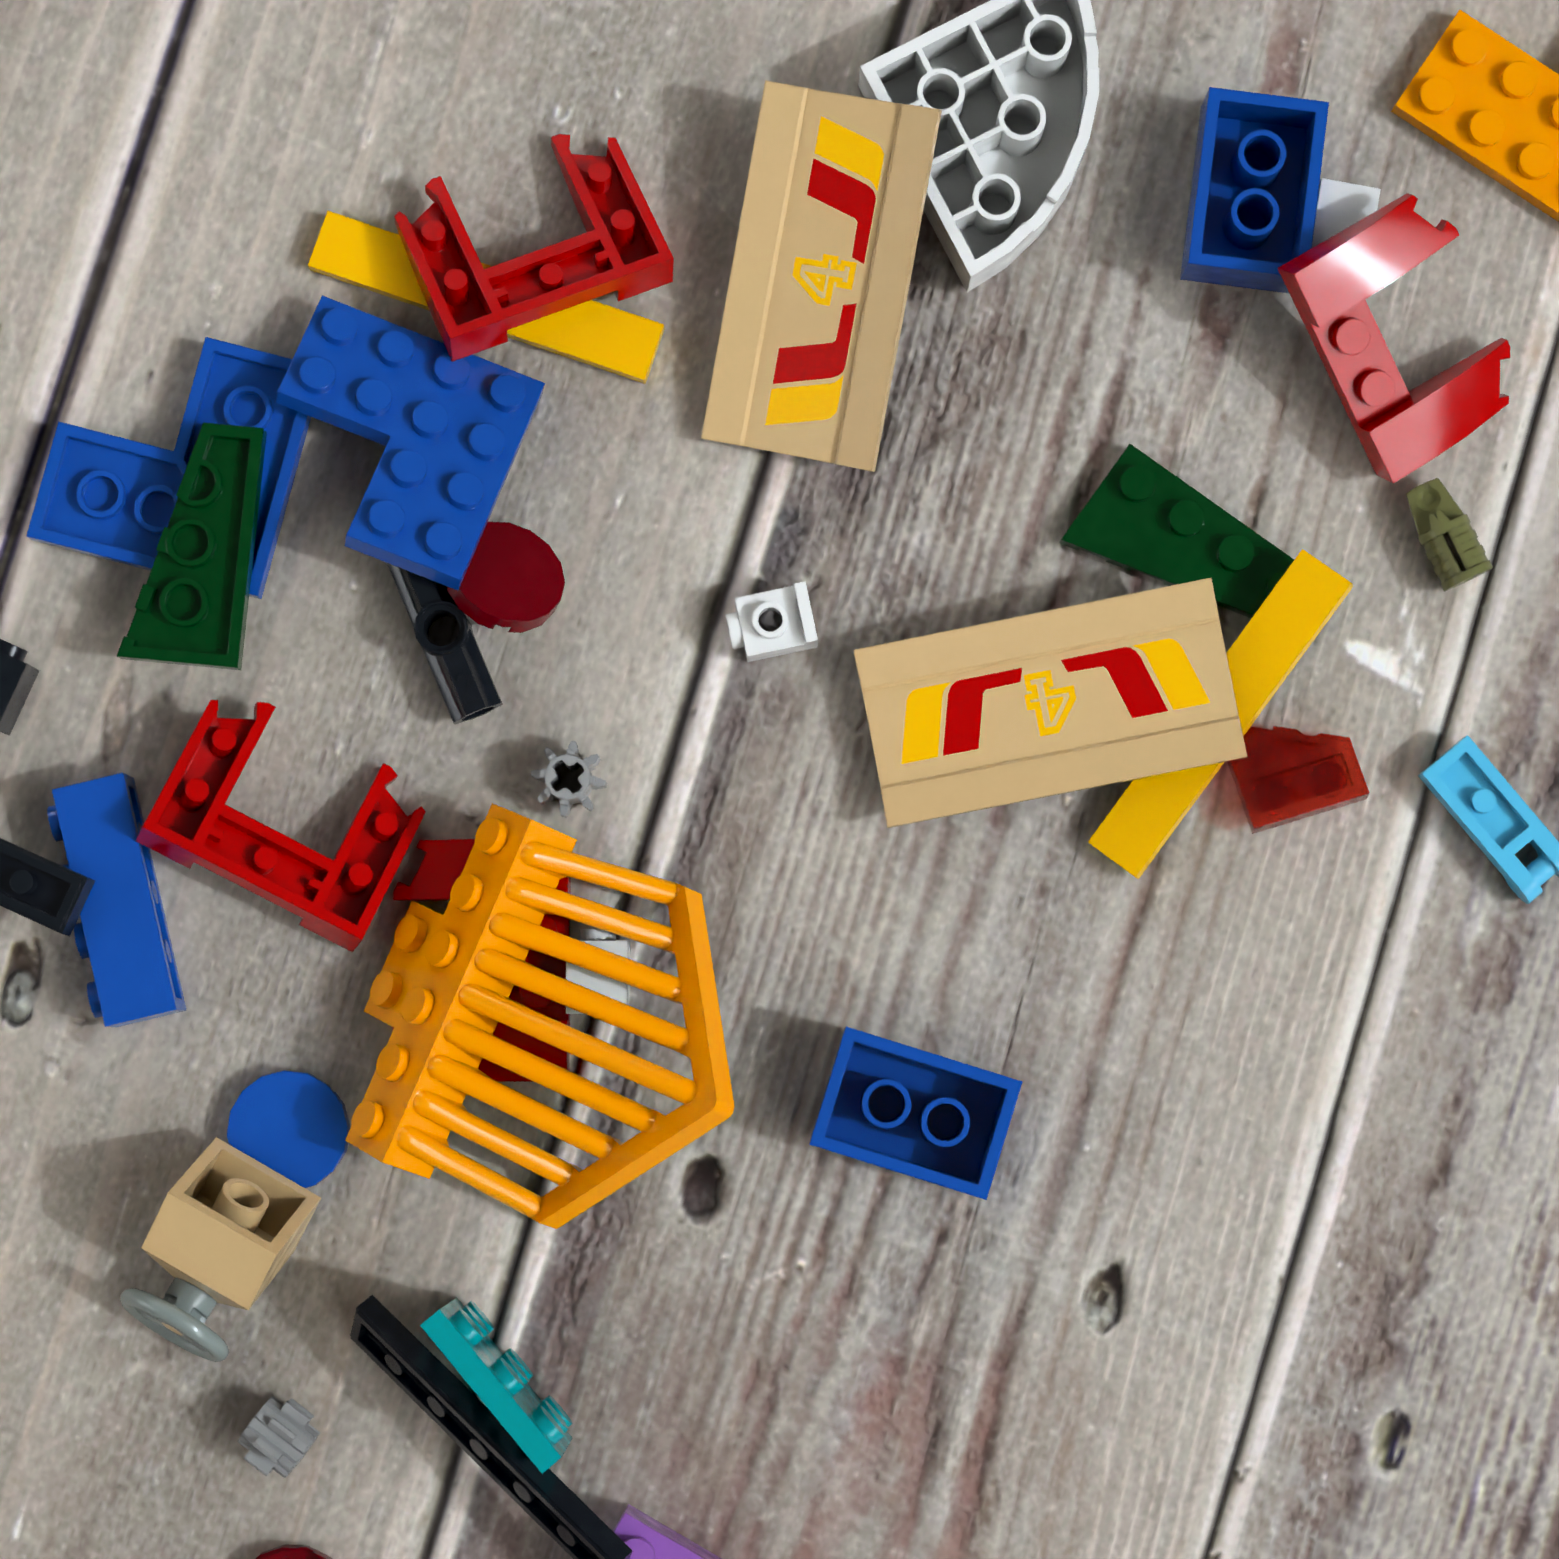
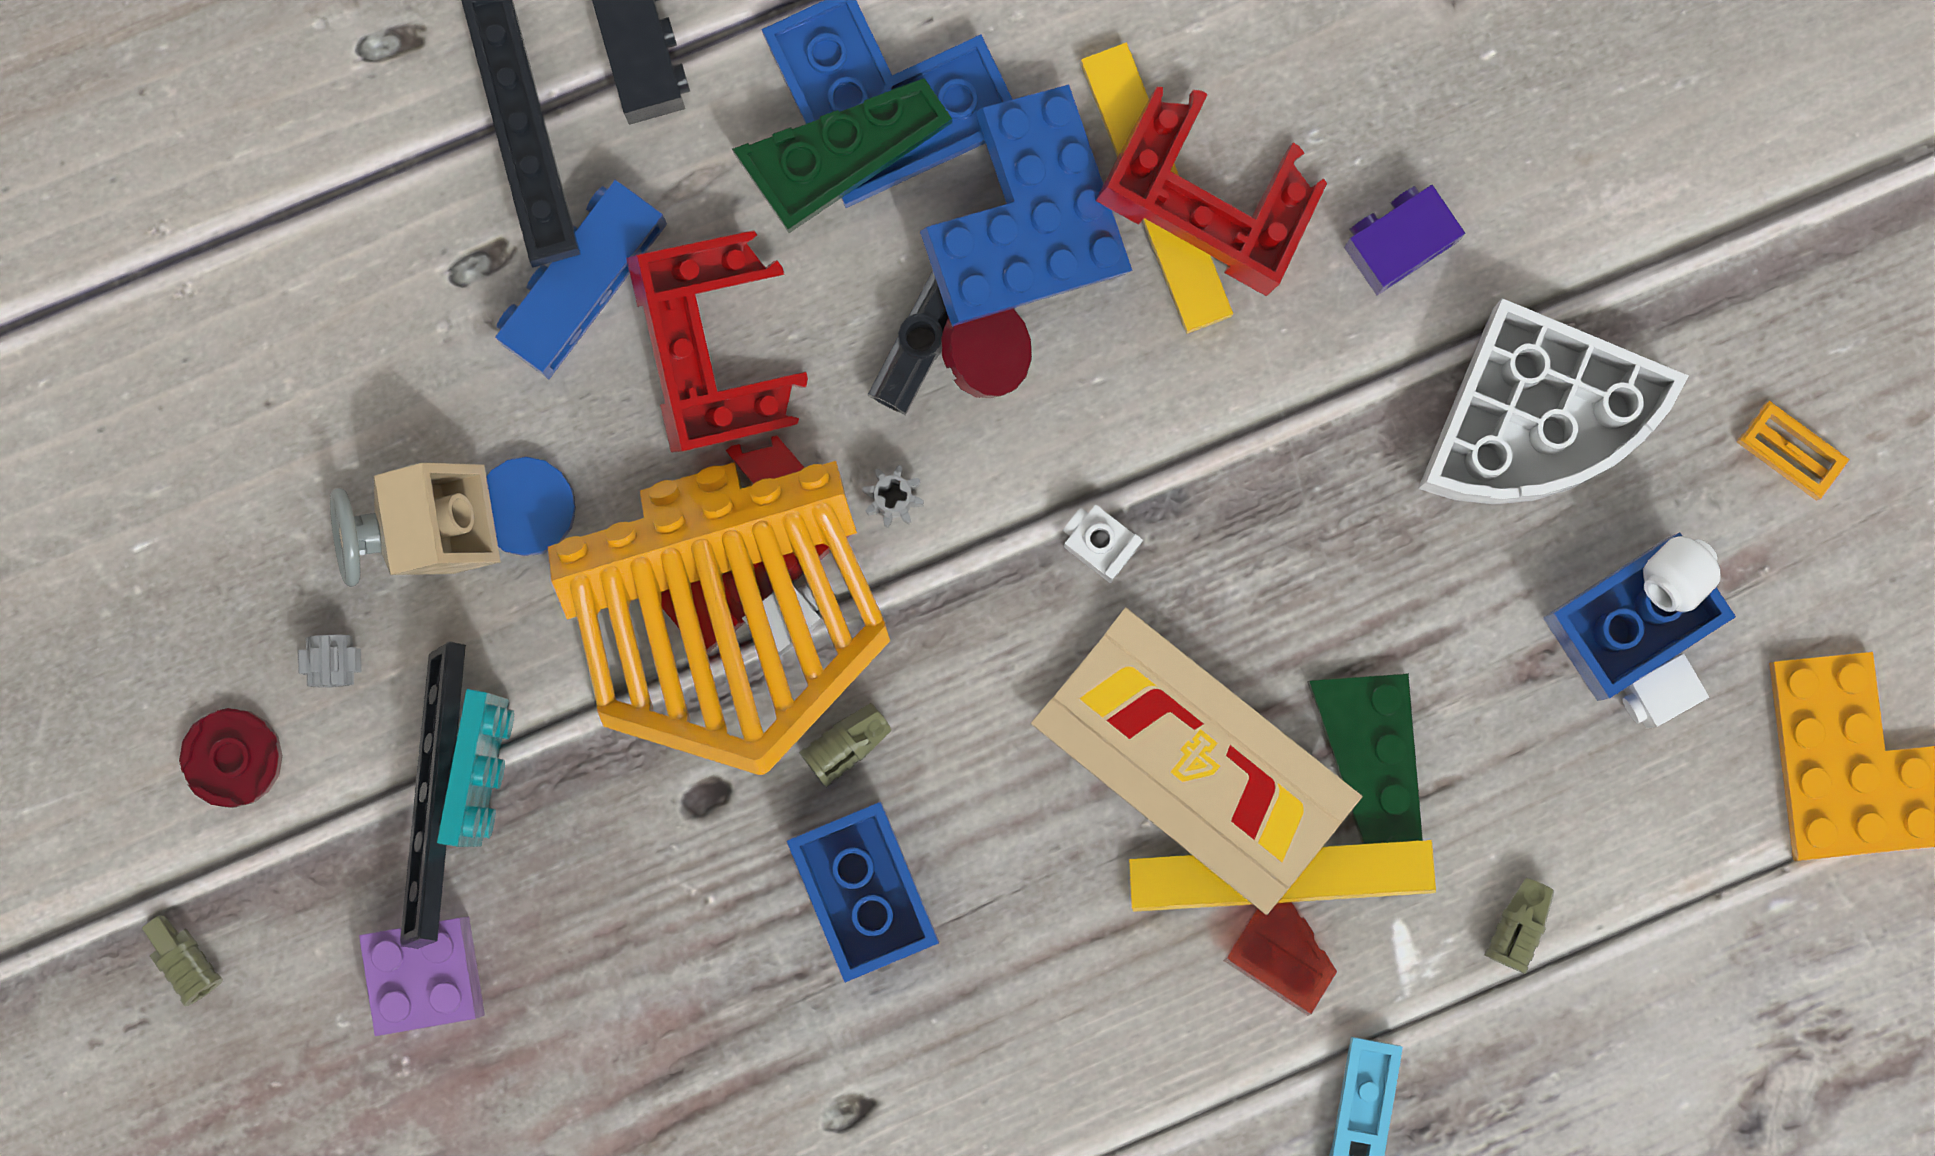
camera: 50 degrees right, 0 degrees up
tan hinge [701,80,942,472] -> none
wedge [1278,193,1510,484] -> none
none -> olive hinge [799,703,892,788]
none -> dark purple brick [1344,184,1466,296]
none -> white head [1643,536,1721,612]

